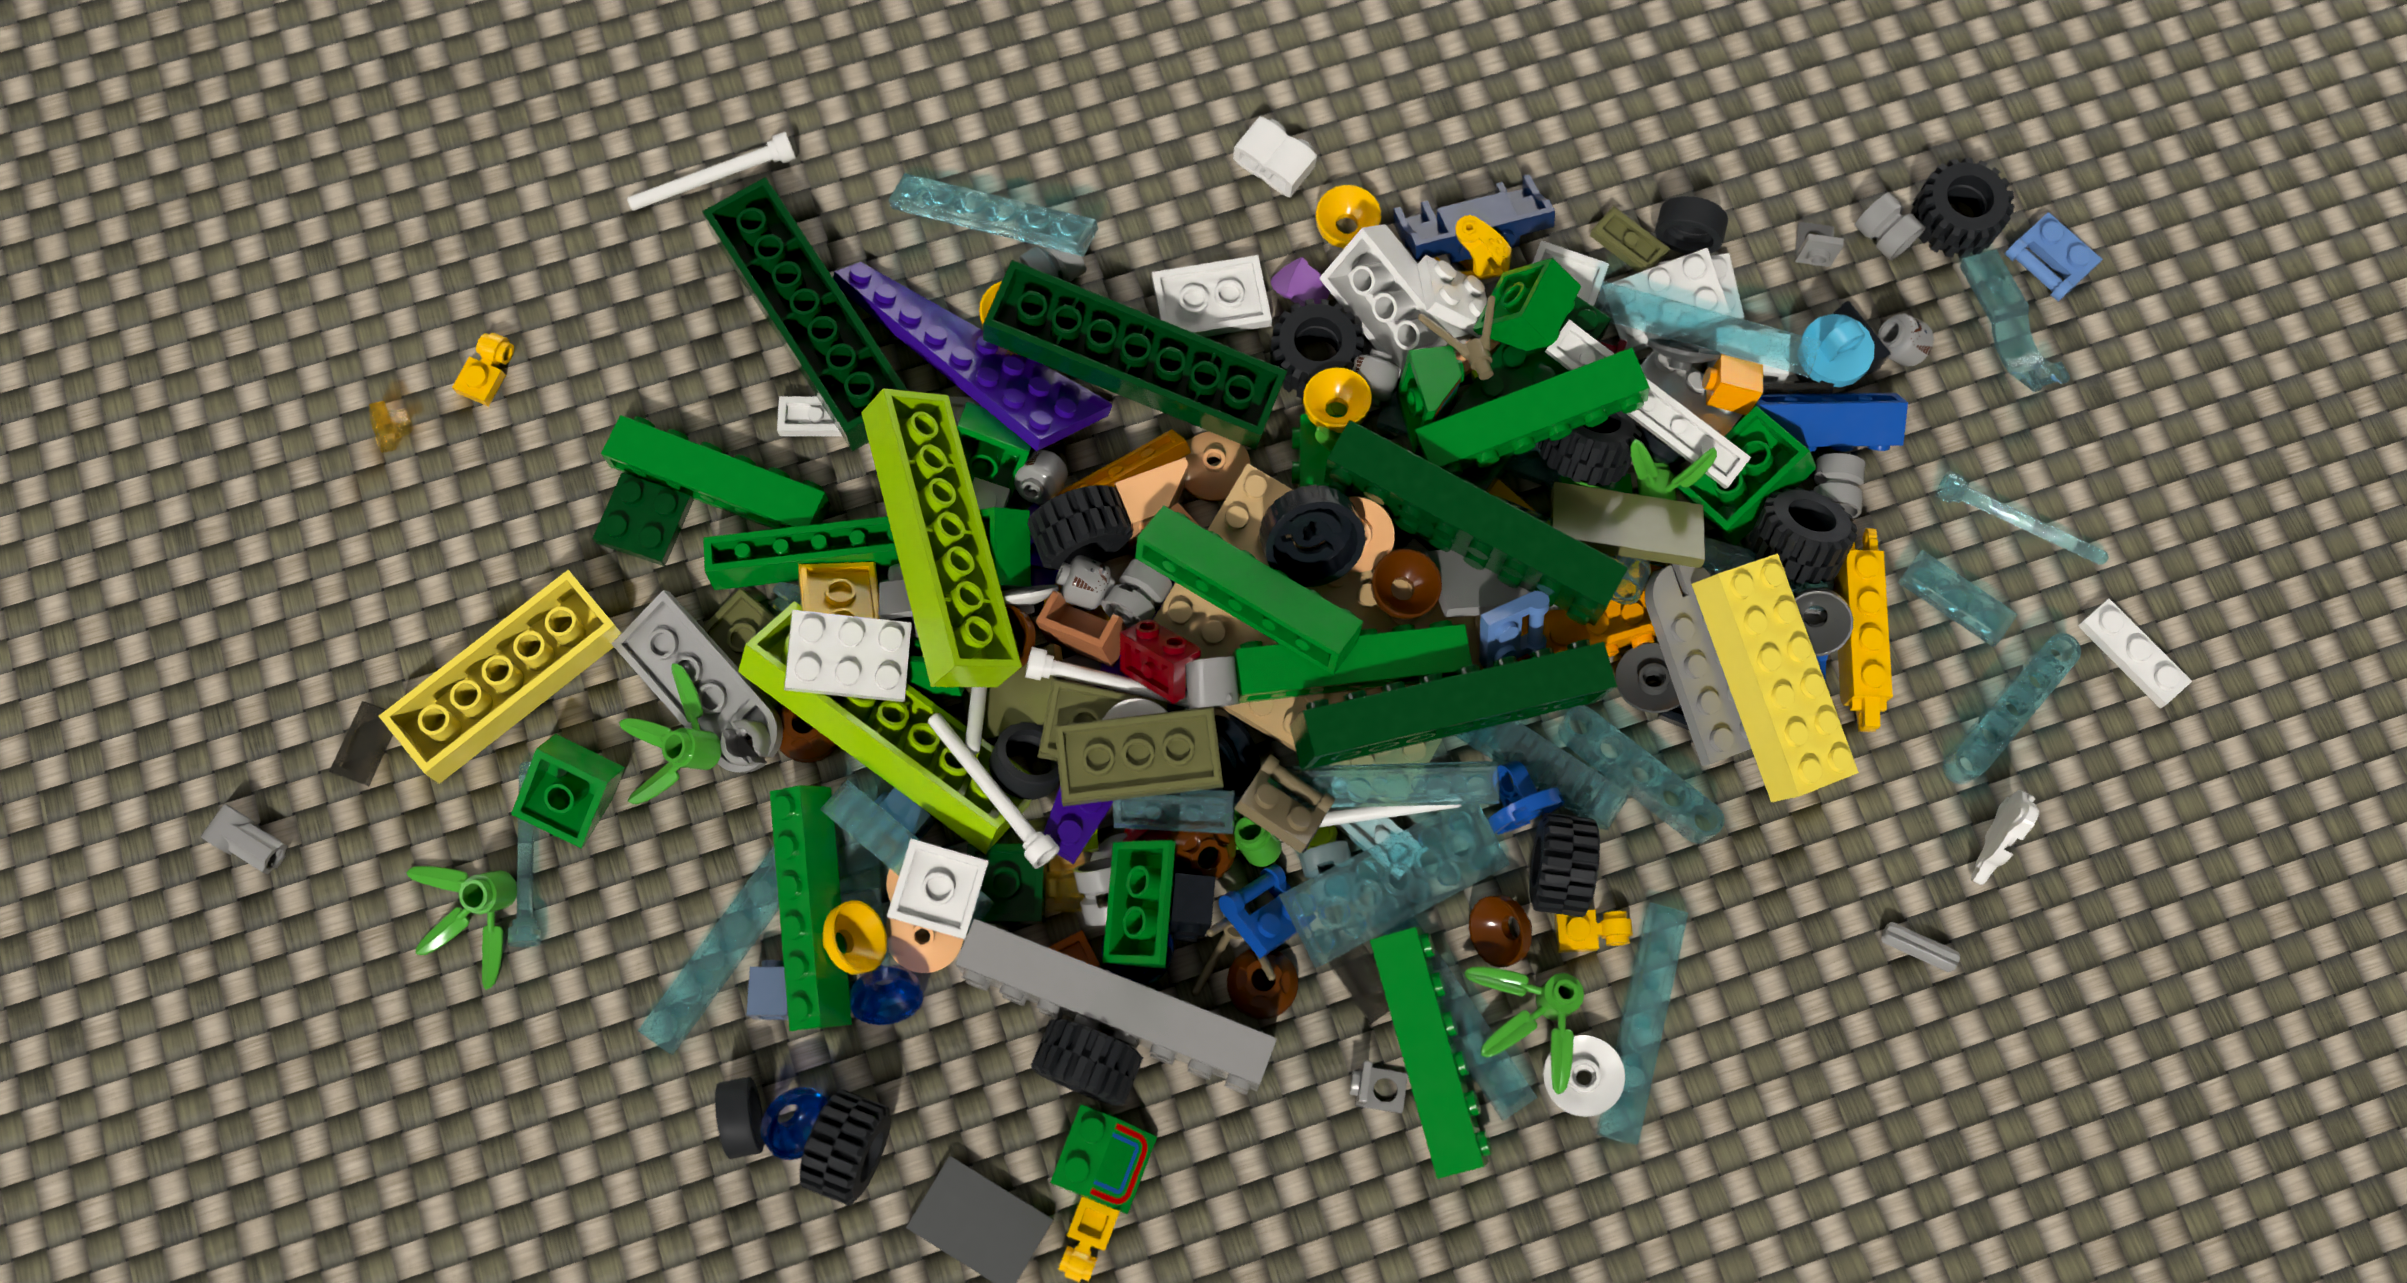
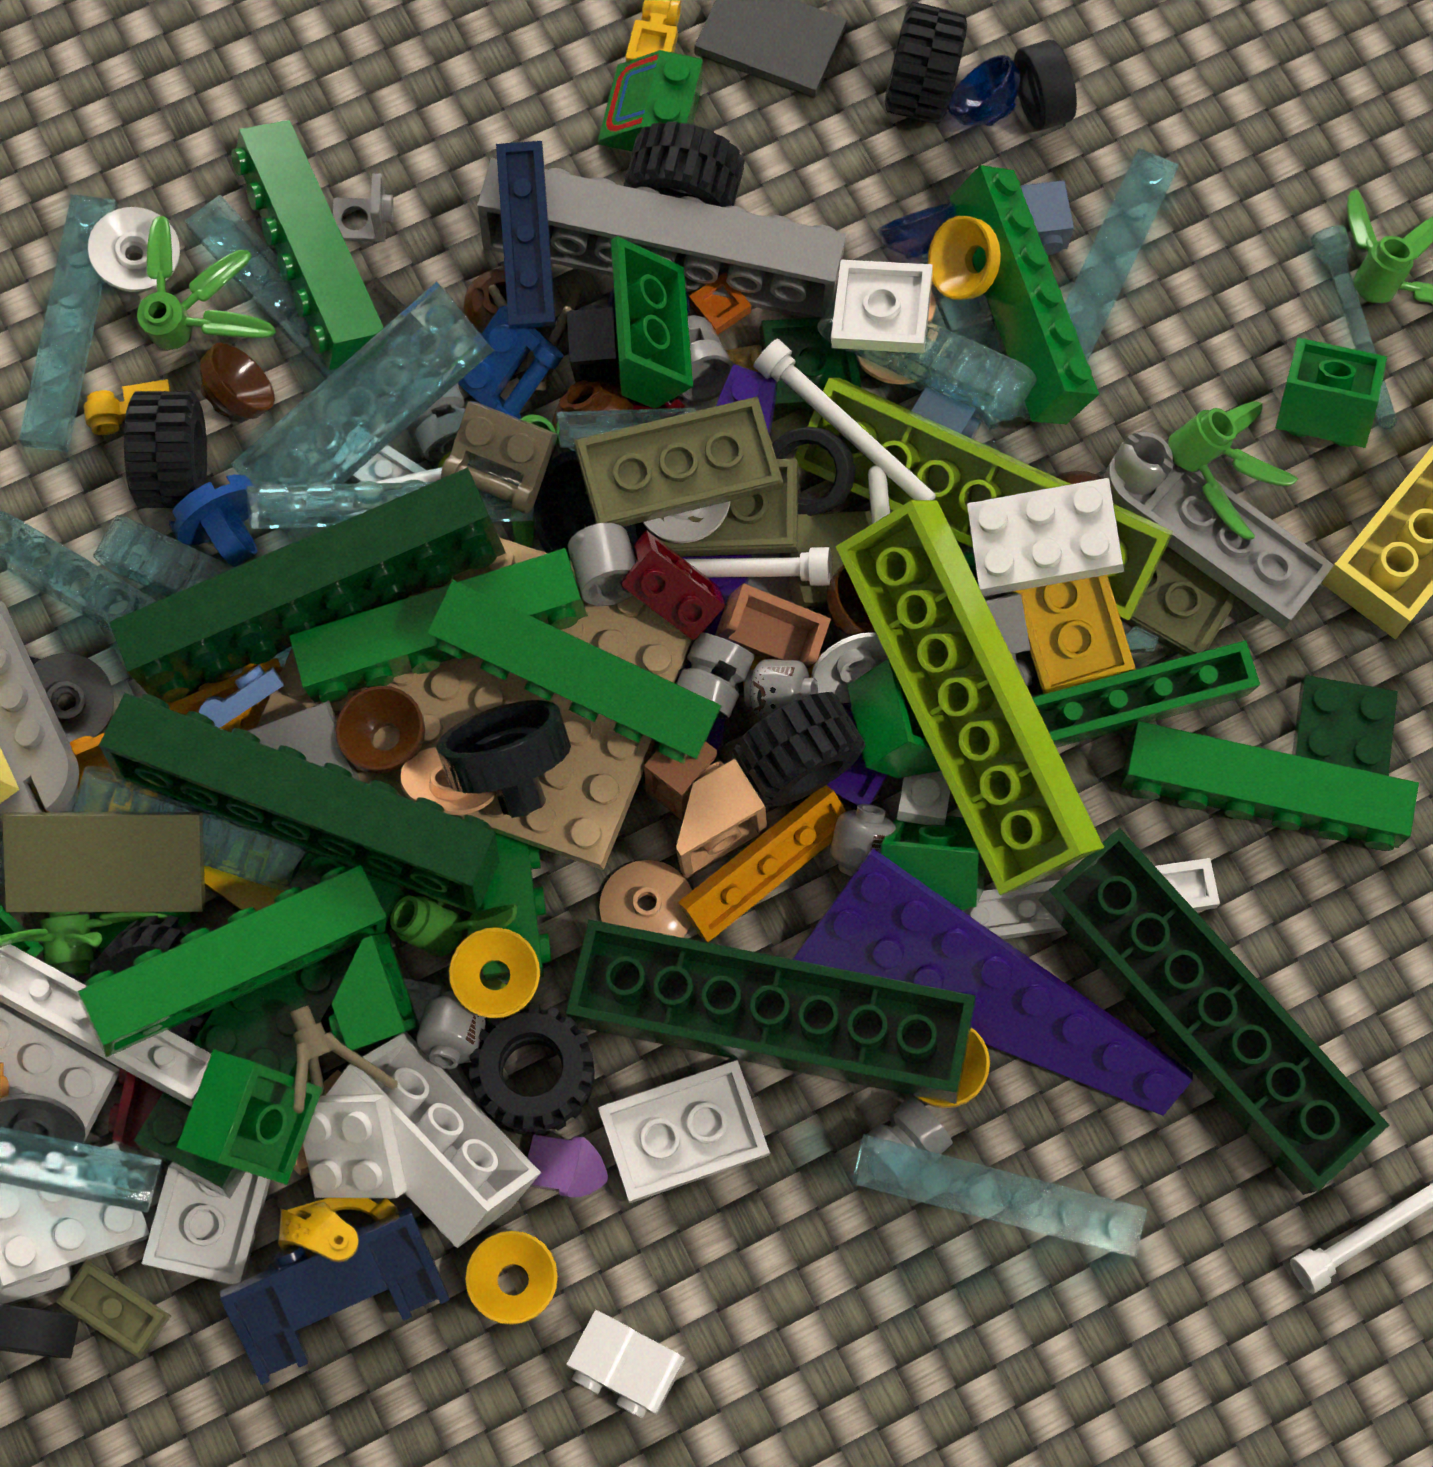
camera: 170 degrees right, 0 degrees up
none -> dark blue plate [496,141,556,329]

